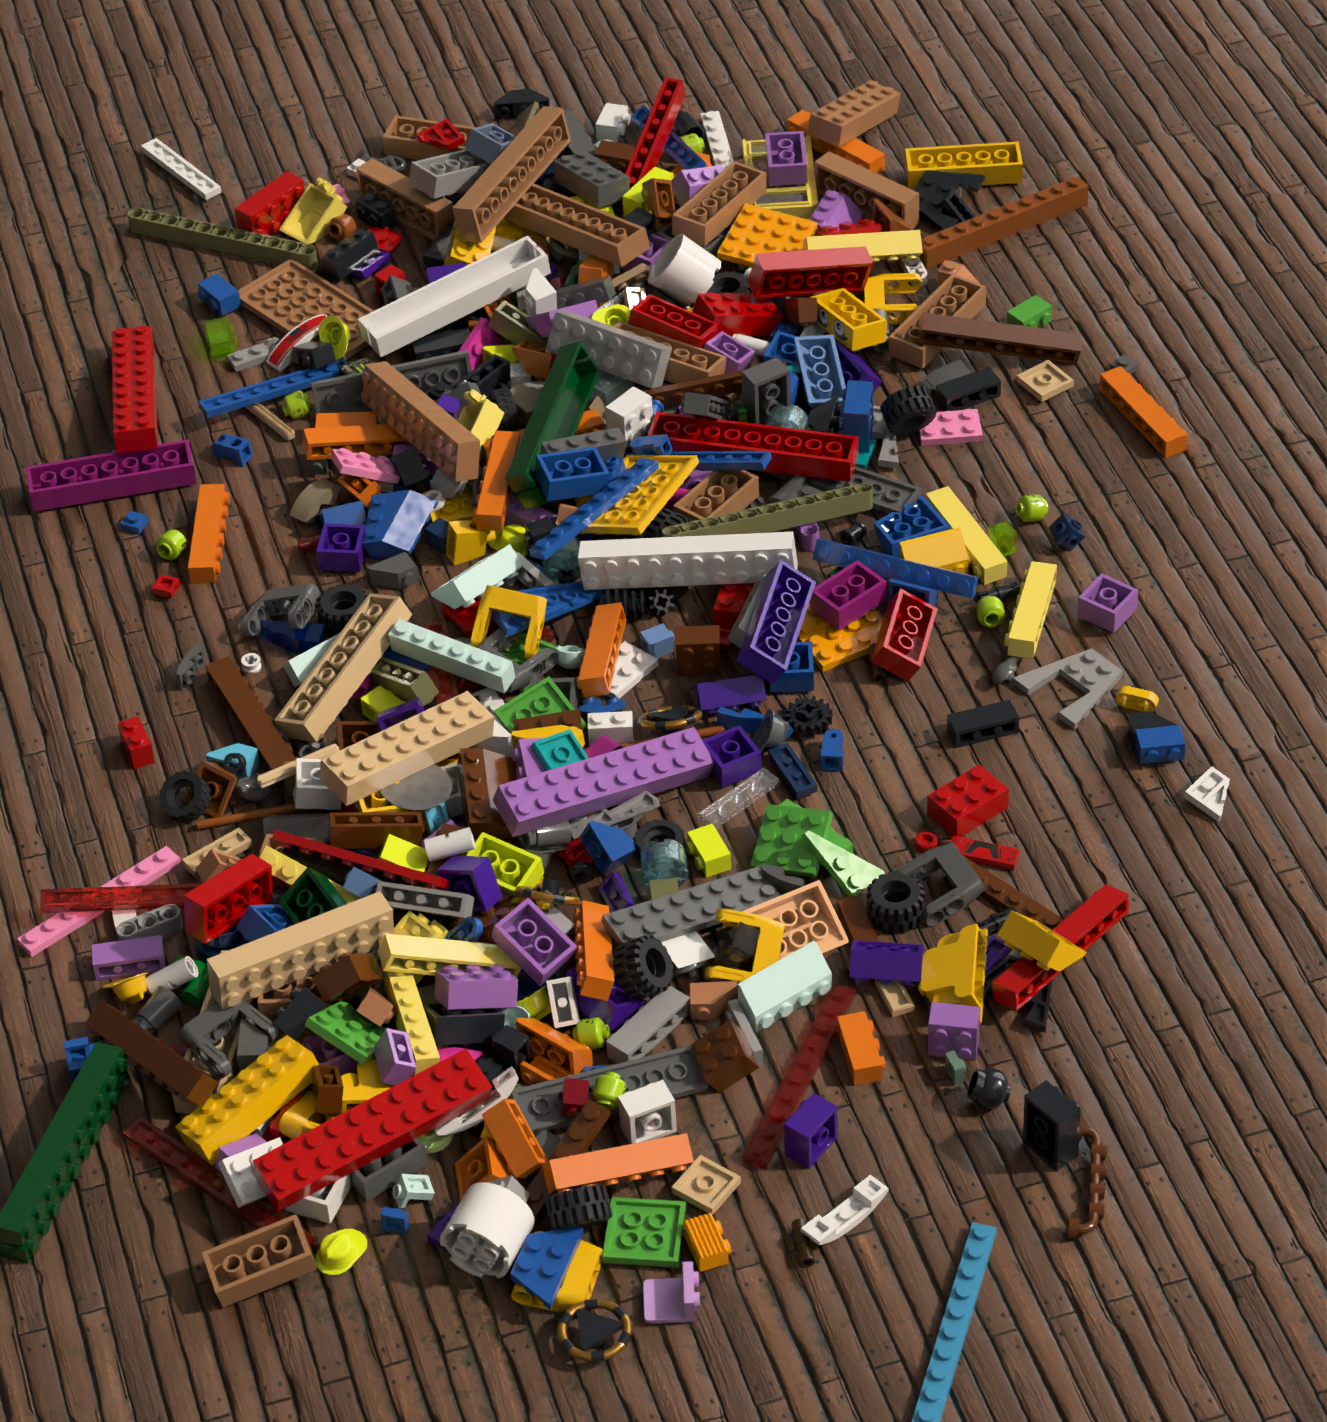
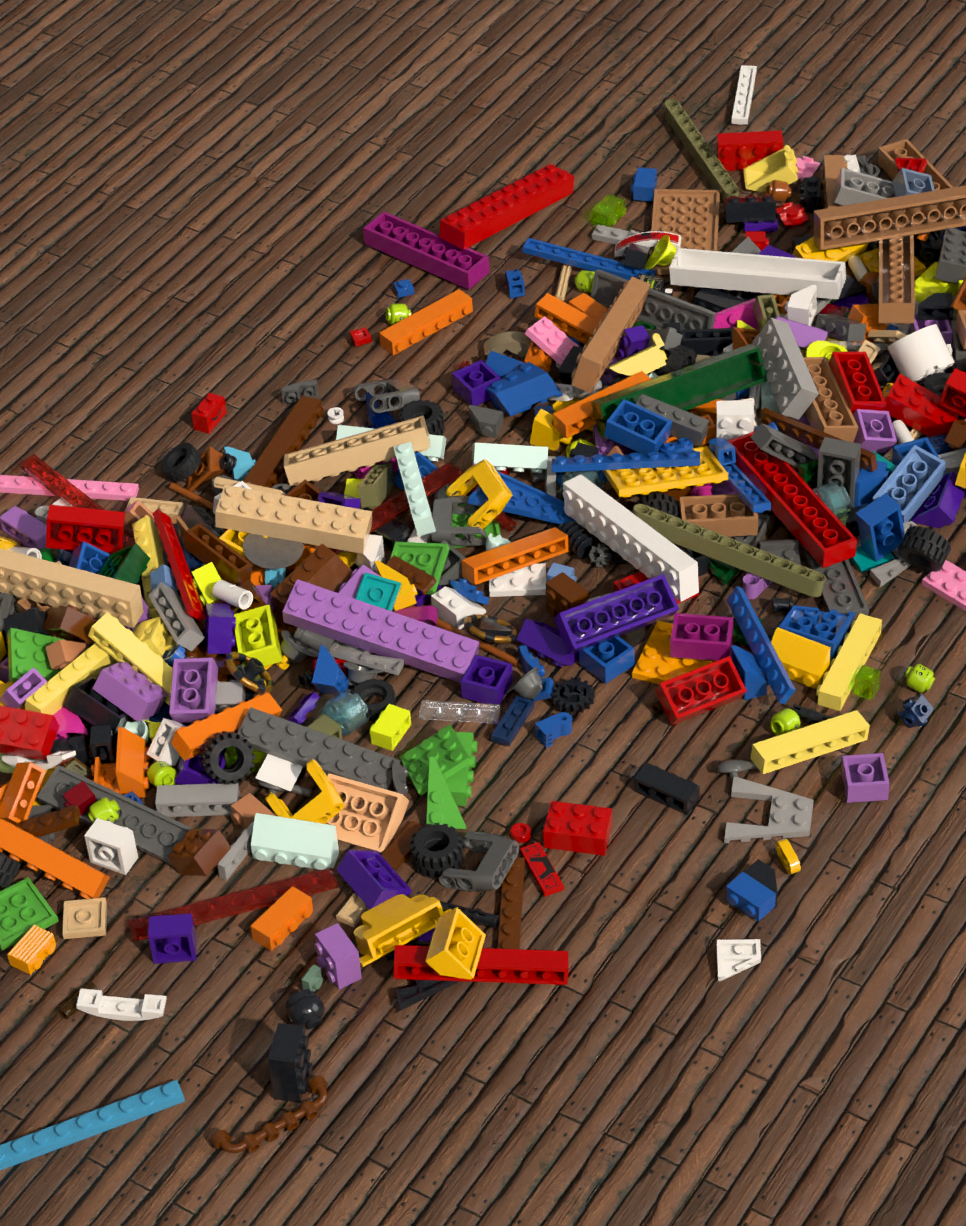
camera: 50 degrees right, 0 degrees up
clear smoke brick [713,921,760,969] -> none

